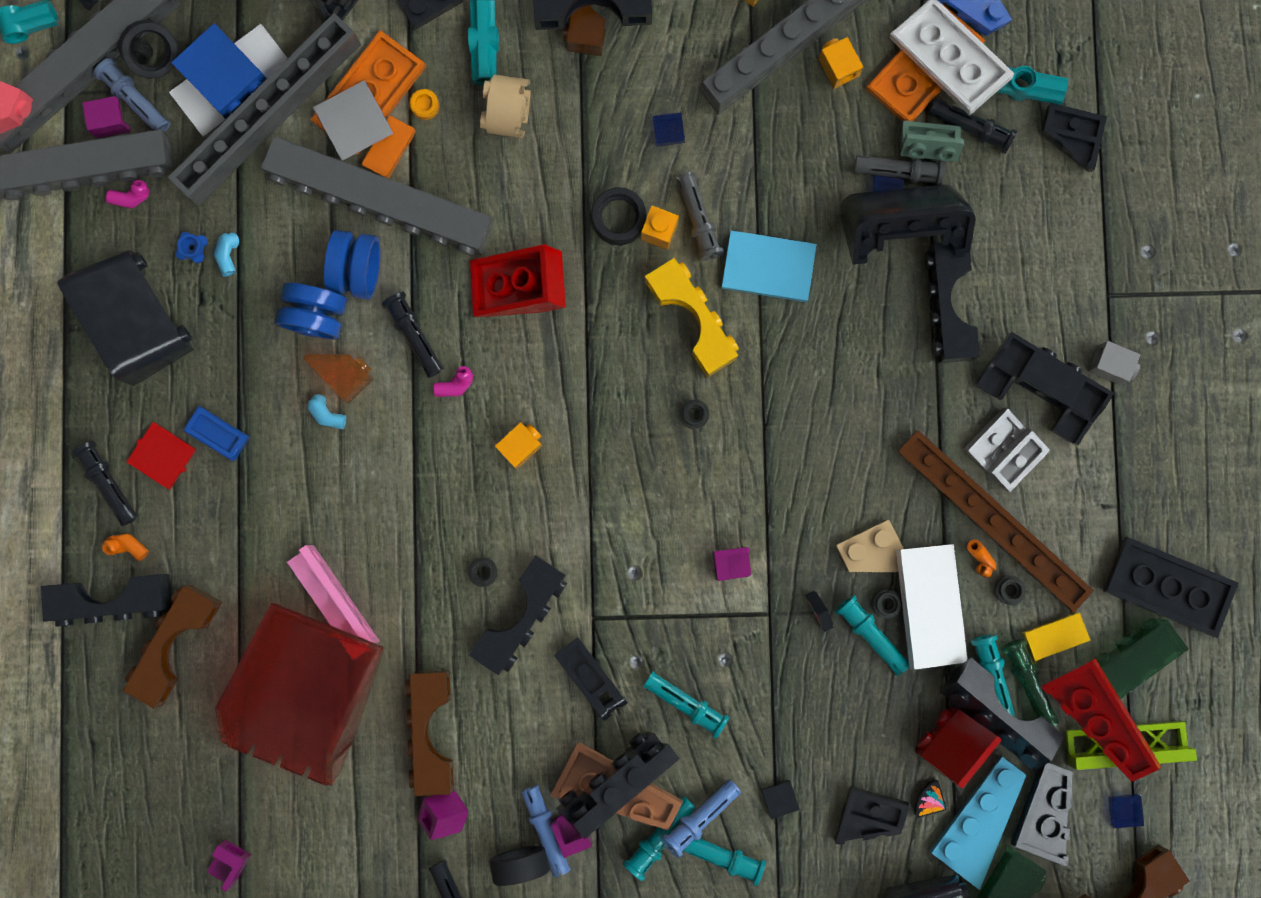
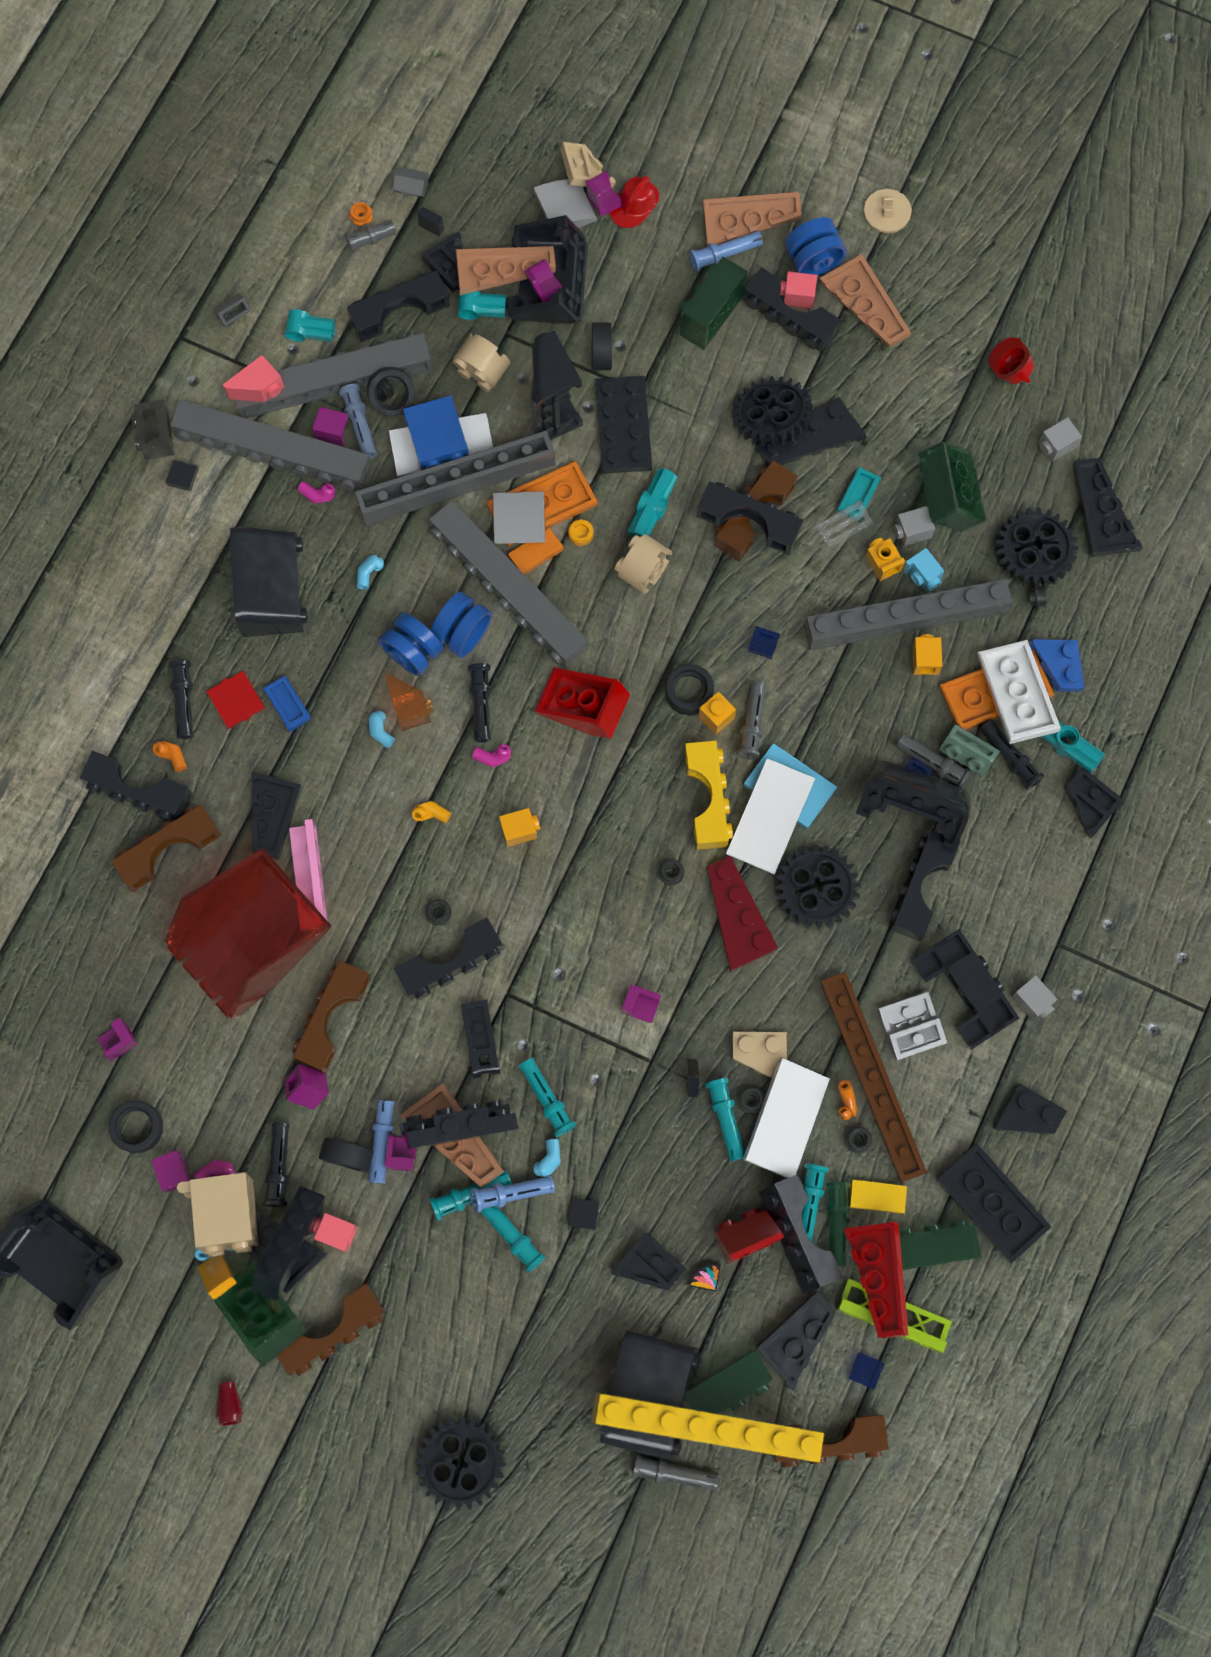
camera: 25 degrees right, 10 degrees down
blue plate [176,232,208,263] -> none
medium azure wing [929,755,1026,890] -> none
none -> black wing [252,772,302,860]
none -> light orange arm [411,801,452,824]
none -> medium azure arm [533,1139,561,1177]
none -> dark red wing [707,856,778,973]
none -> white tile [726,759,815,875]
none -> black gear [774,845,861,930]
none -> black wing [994,1083,1067,1135]

